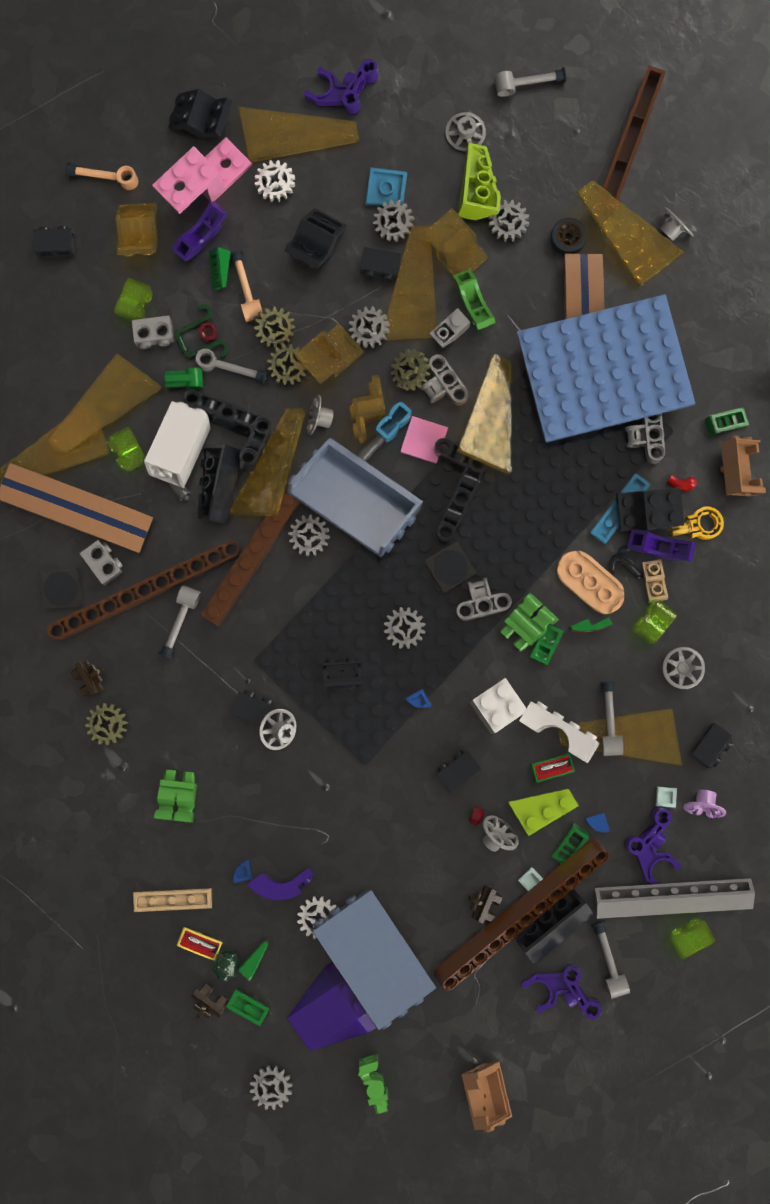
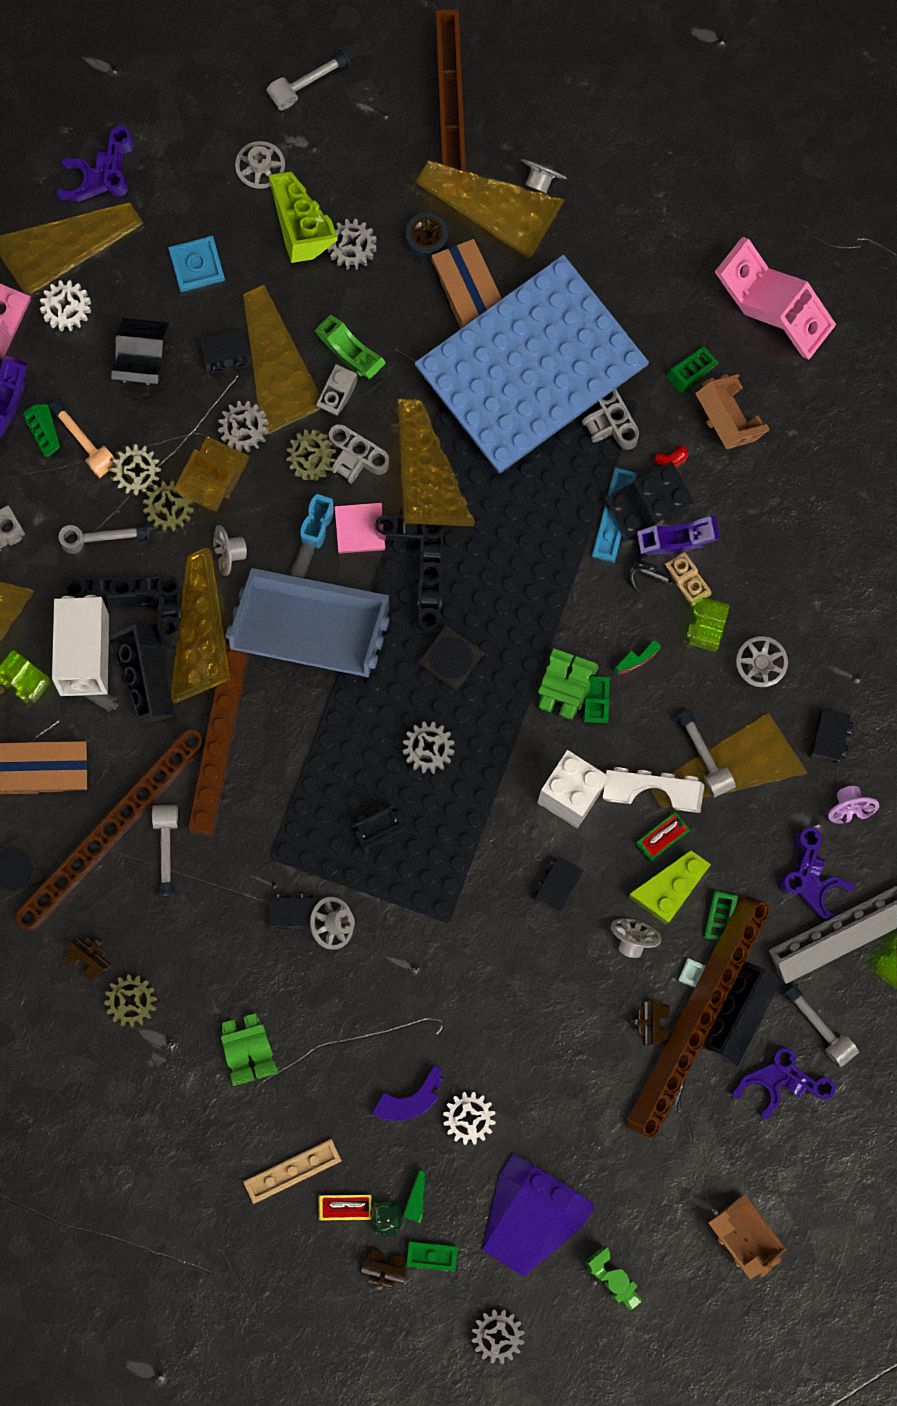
camera: 30 degrees left, 5 degrees down
light grey brick [80,540,124,586] -> none
green piece [165,368,203,390] -> none
dark green piece [174,304,229,359] -> none
dark red tile [198,322,217,342] -> none
blue tile [233,860,253,883] -> none
light grey gear [288,515,330,557] -> none
sand blue panel [310,889,436,1030] -> none
clear yellow bracket [349,375,386,443] -> none
light grey gear [373,200,415,242] -> none
blue tile [405,689,432,708] -> none
clear yellow bracket [423,208,489,275] -> none
light grey piece [456,578,511,621] -> none
dark red tile [468,806,484,826] -> none
light nougat tile [557,551,624,614] -> none
blue tile [585,813,610,832] -> none
light aqua tile [655,787,677,808] -> none
yellow pin [668,506,724,540] -> none

